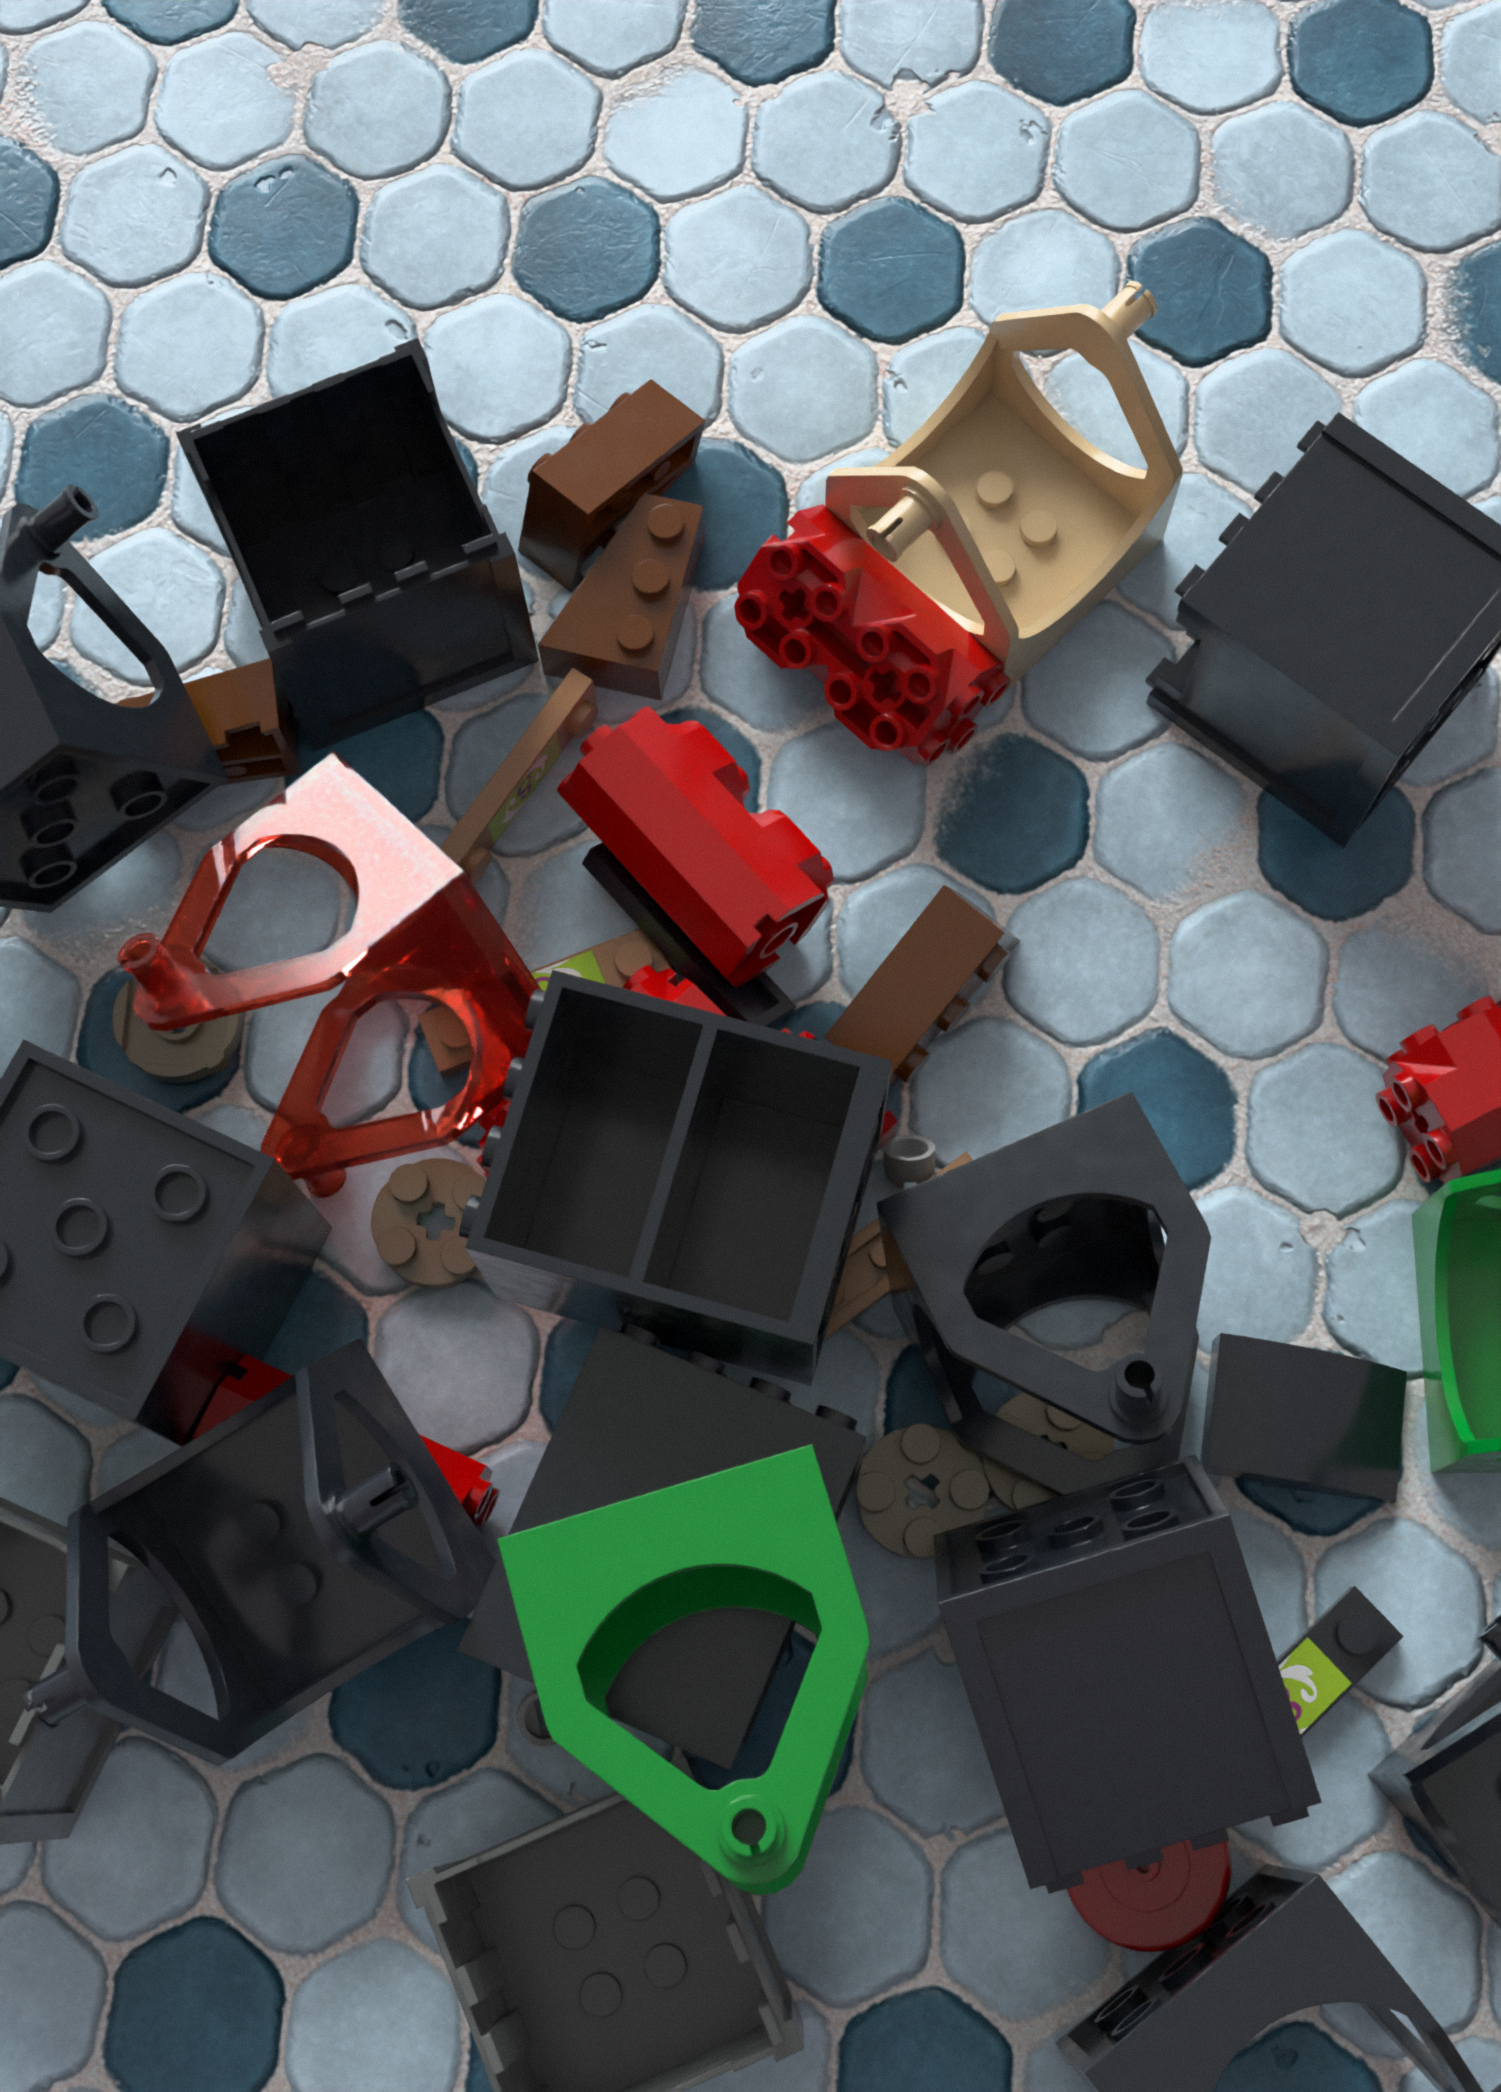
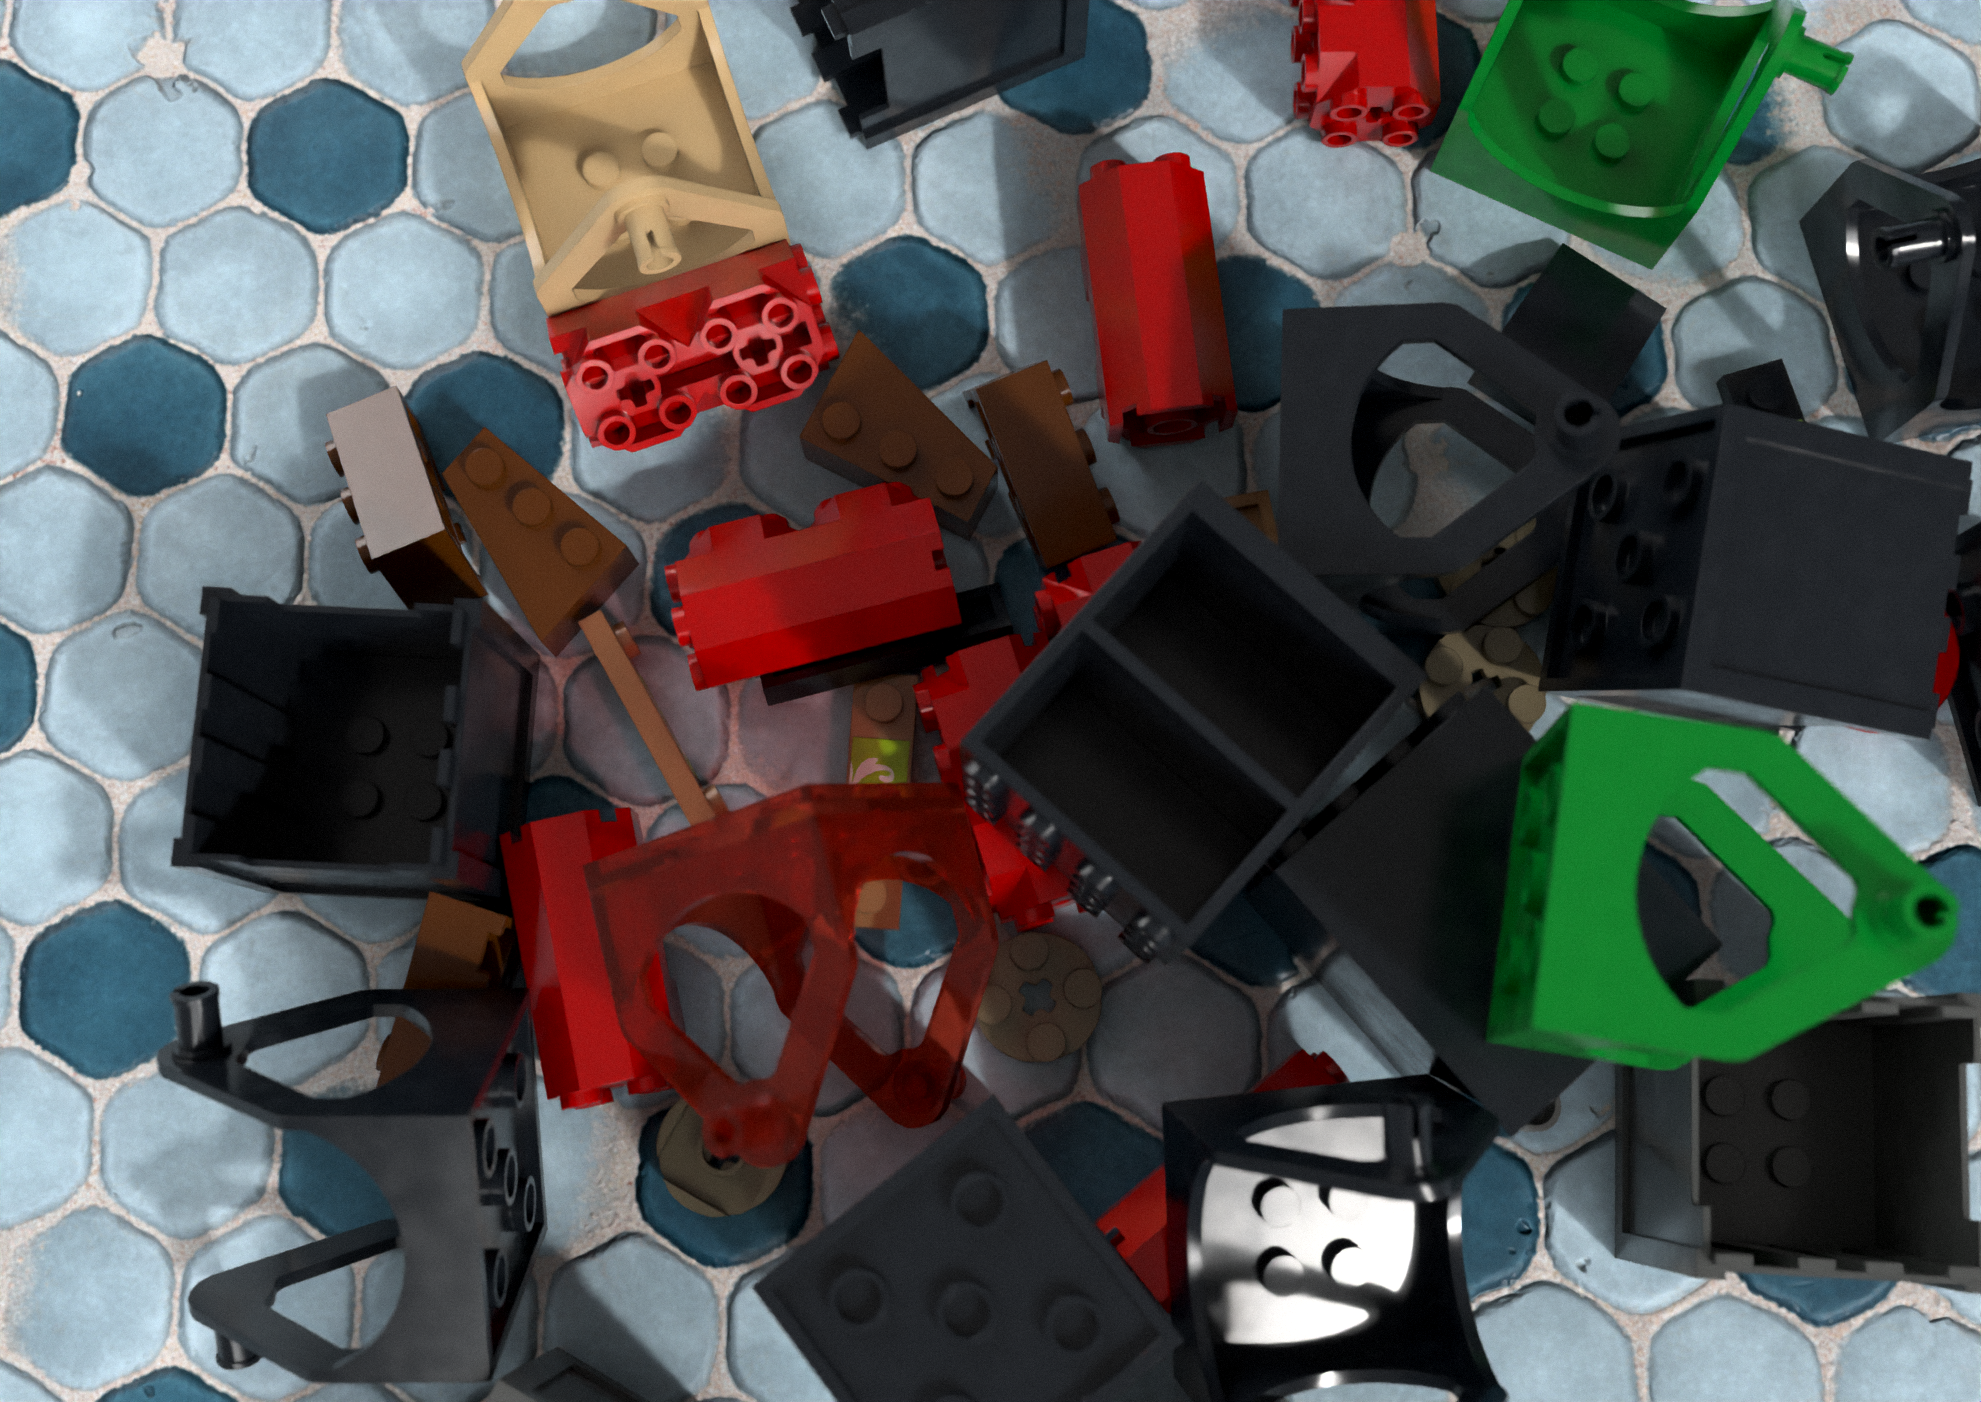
camera: 65 degrees left, 5 degrees up
none -> red brick [499,807,688,1110]
none -> reddish brown wedge [799,330,998,541]
none -> red brick [1077,152,1238,448]

